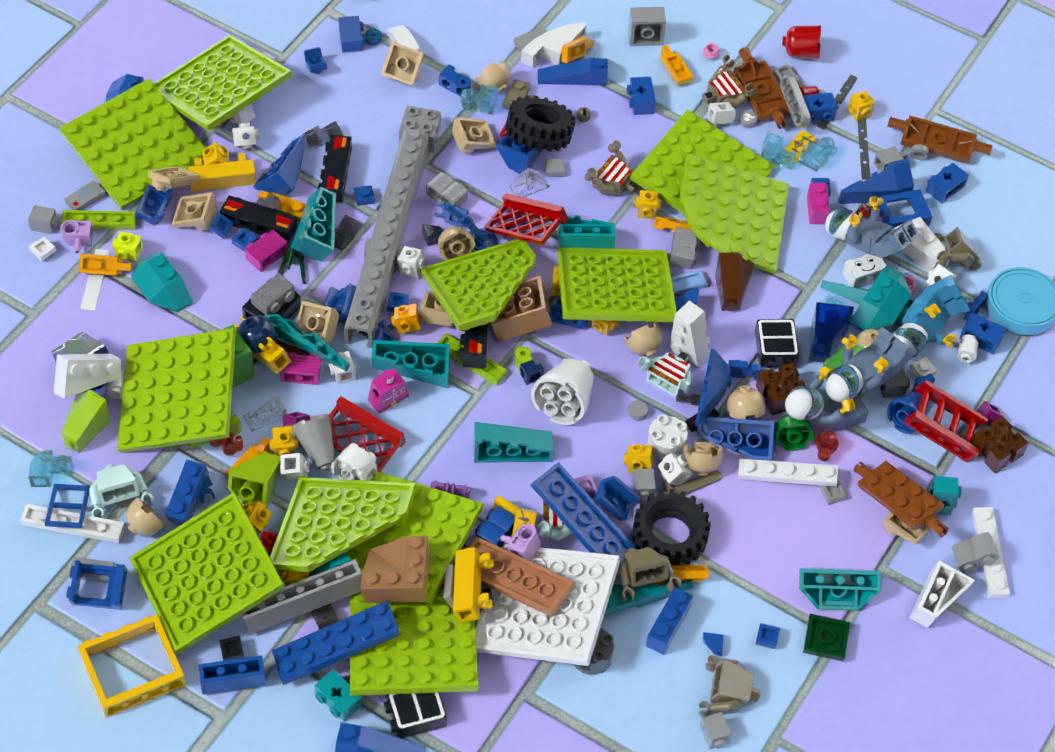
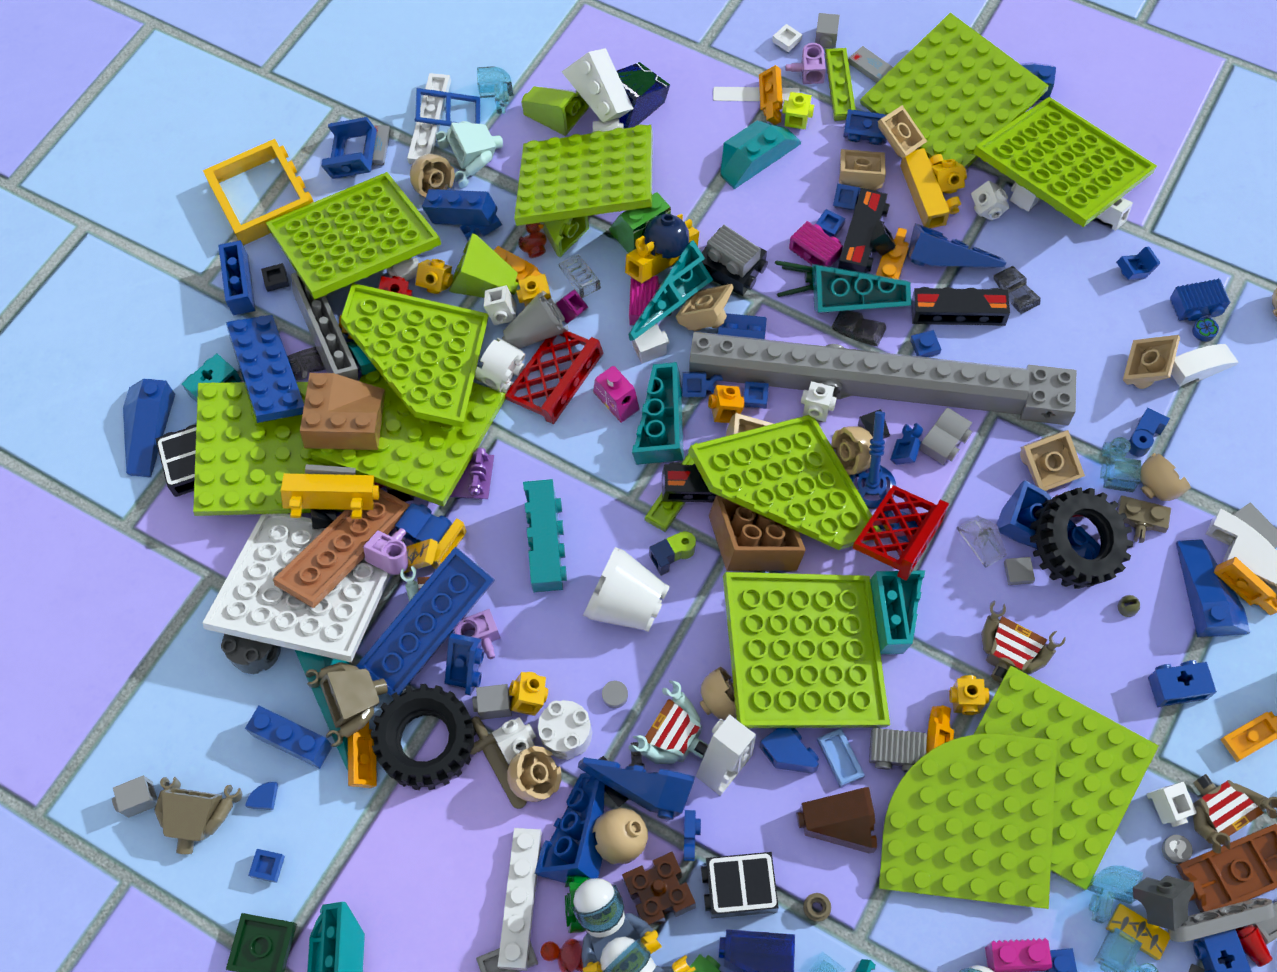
camera: 95 degrees right, 10 degrees up
none -> dark tan plate [803,893,831,922]
none -> dark grey brick [1133,876,1194,931]

